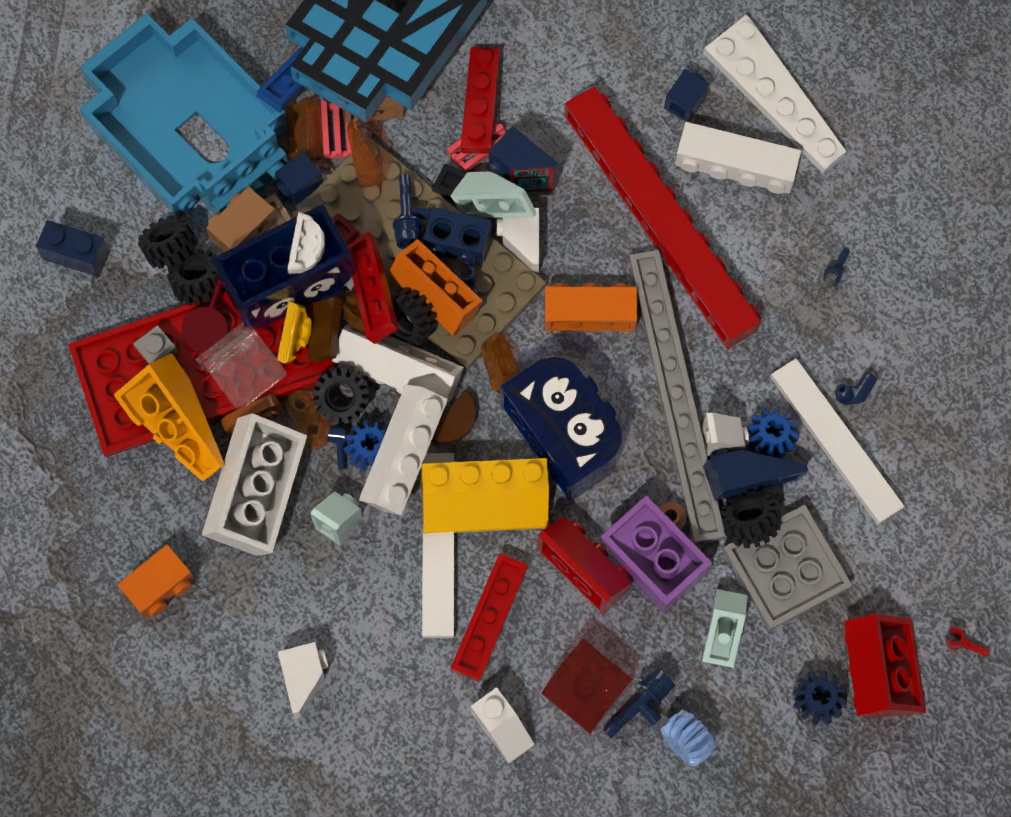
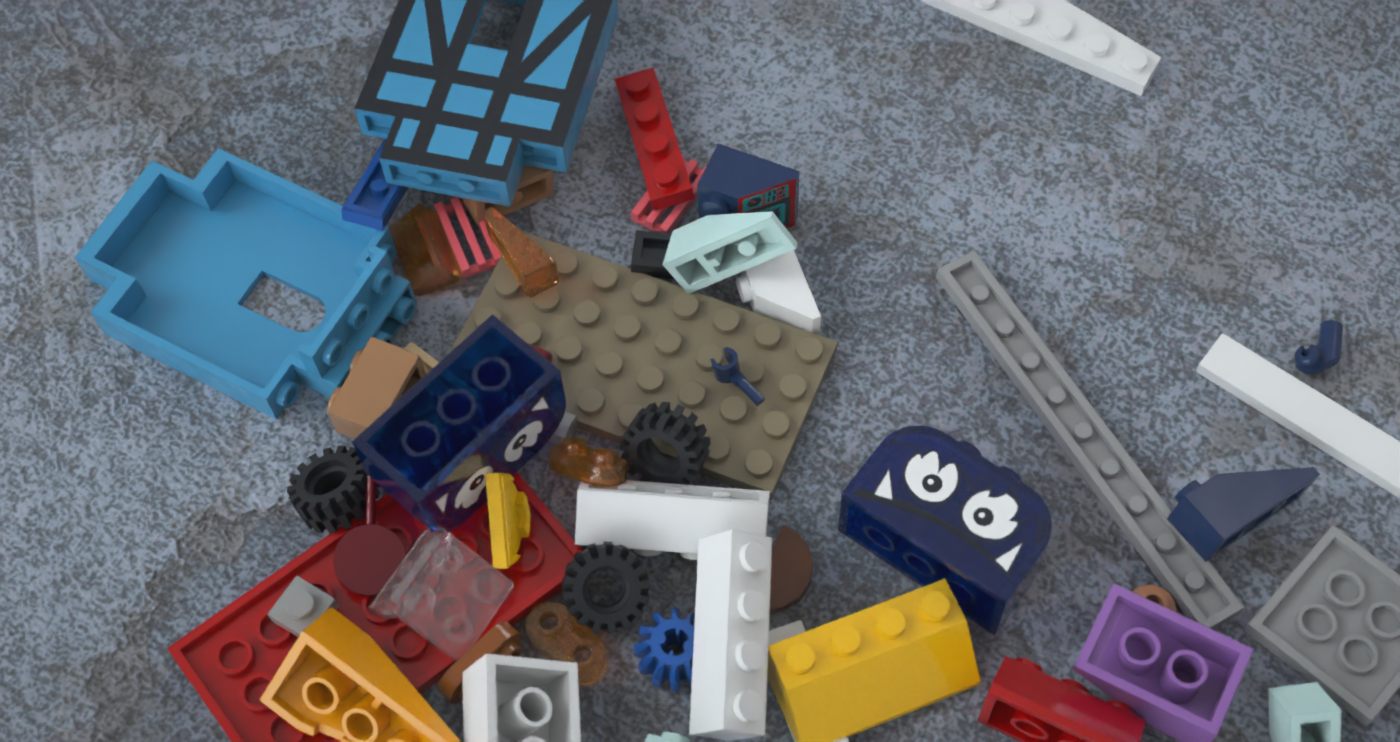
camera: 15 degrees left, 10 degrees down
dark blue brick [36,220,109,277] -> none
black tyre [138,215,198,269] -> none
dark blue brick [275,152,323,206] -> none
white tile [288,212,325,274] -> none
reddish brown tile [308,297,342,363] -> none
dark blue hand [328,426,347,470] -> none
red plate [345,231,399,344] -> none
orange brick [388,239,483,336] -> none
dark blue piece [392,174,431,250] -> none
dark blue brick [423,207,491,265] -> none
clear orange plate [481,335,520,396] -> none
orange brick [544,283,637,332] -> none
red brick [564,86,761,350] -> none
dark blue brick [664,69,710,122] -> none
white brick [675,122,801,194] -> none
white slope [701,413,749,460] -> none
black tyre [721,491,781,548] -> none
blue gear [747,407,800,459] -> none
dark blue hand [823,249,850,287] -> none

